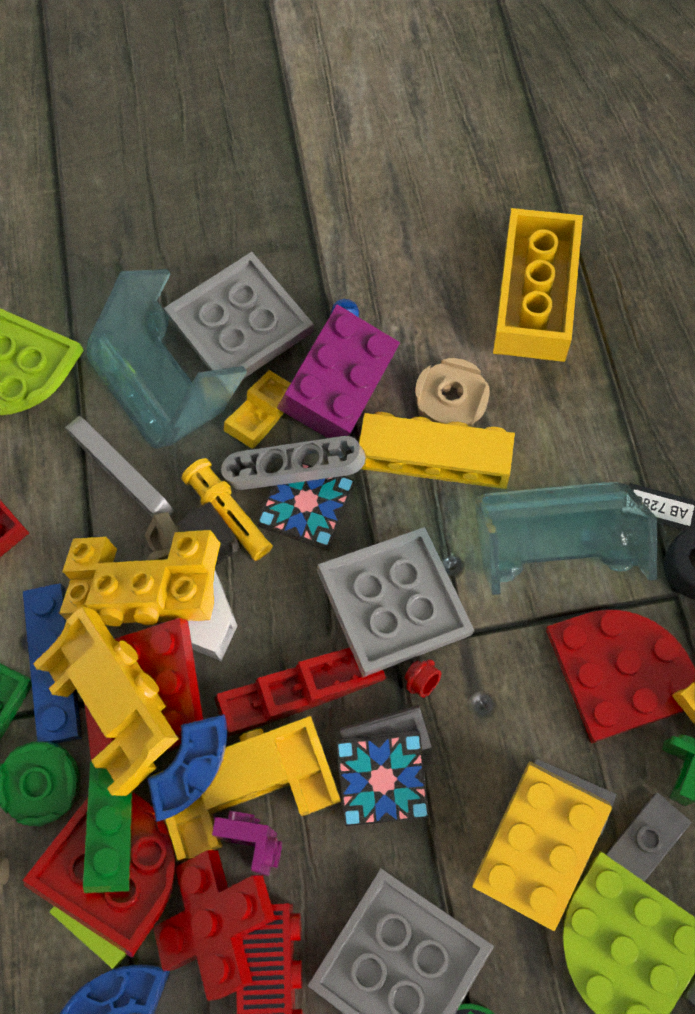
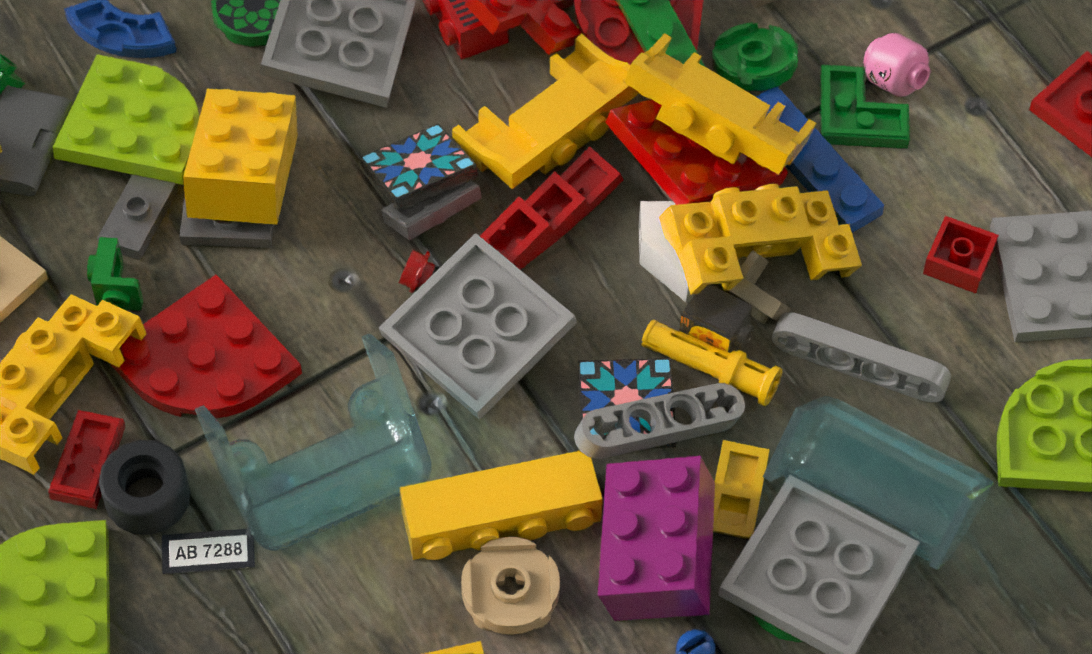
camera: 150 degrees right, 10 degrees down
blue tile [148,714,227,822] -> none
magenta bracket [212,811,282,876] -> none

